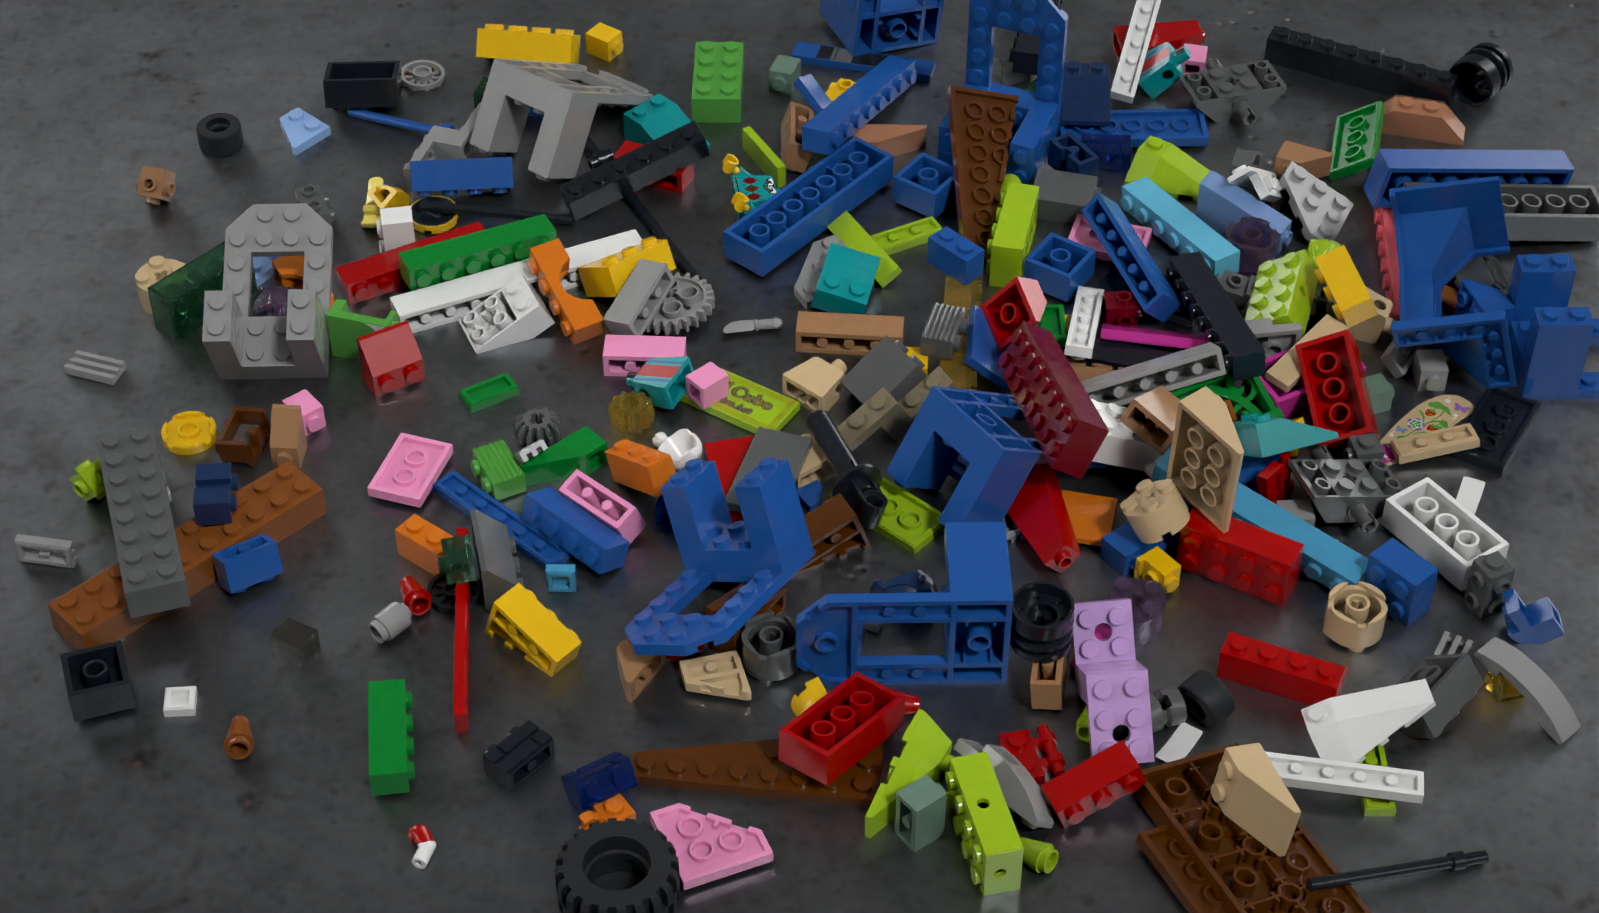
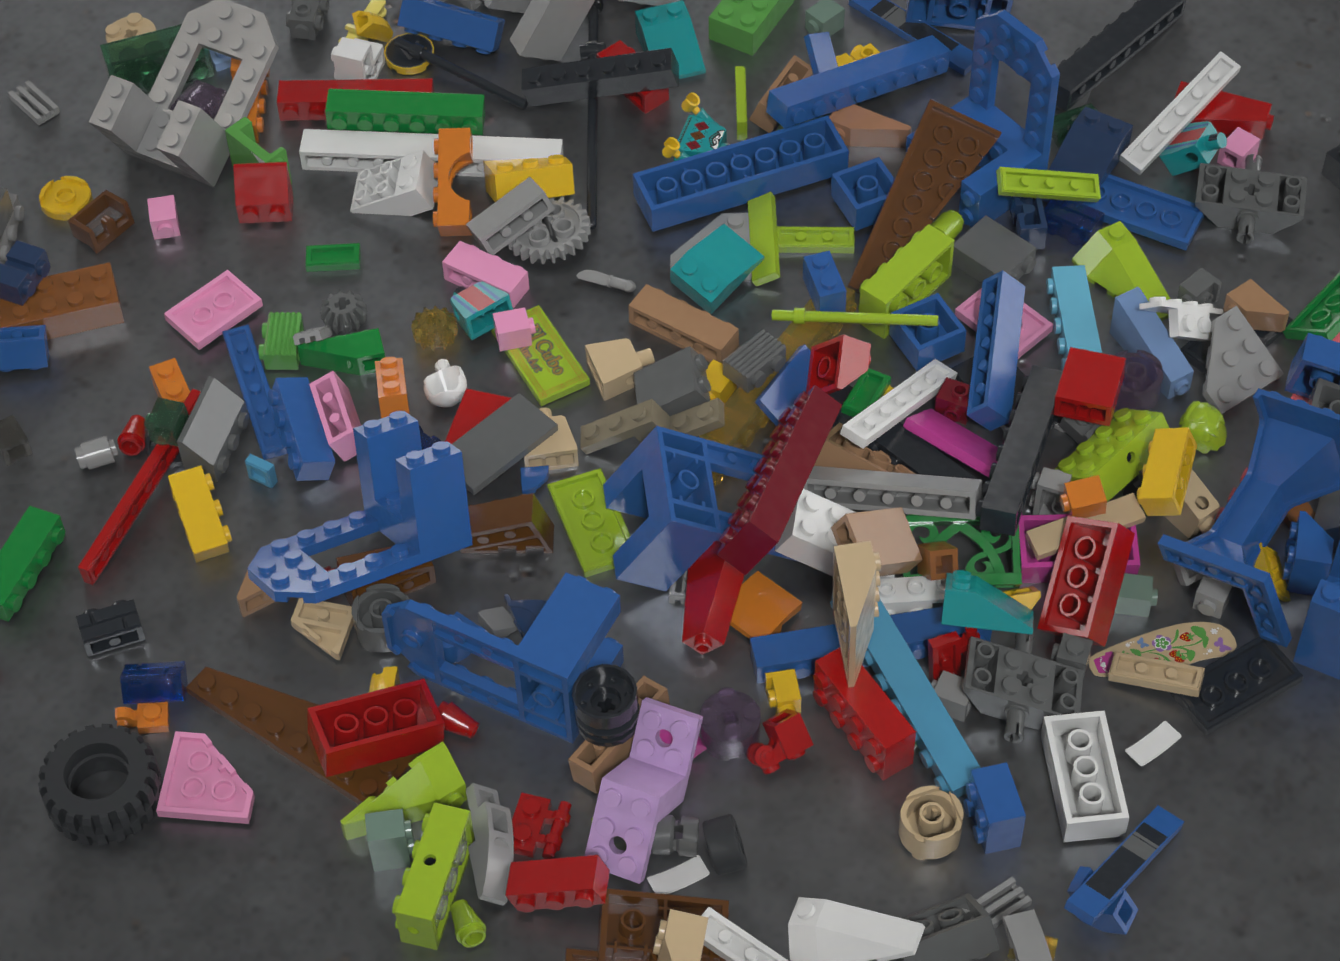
camera: 30 degrees right, 10 degrees up
medium nougat slope [269,404,307,469] -> none
black piece [806,410,888,529] -> none
tan brick [1120,479,1190,544] -> none
red slope [1216,632,1350,706] -> none
dark grey brick [1464,551,1515,620] -> none
none -> red brick [747,709,814,774]
none -> lime bar [772,307,939,326]
none -> lime tile [996,167,1101,202]
none -> red brick [1054,347,1126,426]
none -> orange brick [1060,475,1107,518]
none -> tile [1064,805,1184,926]

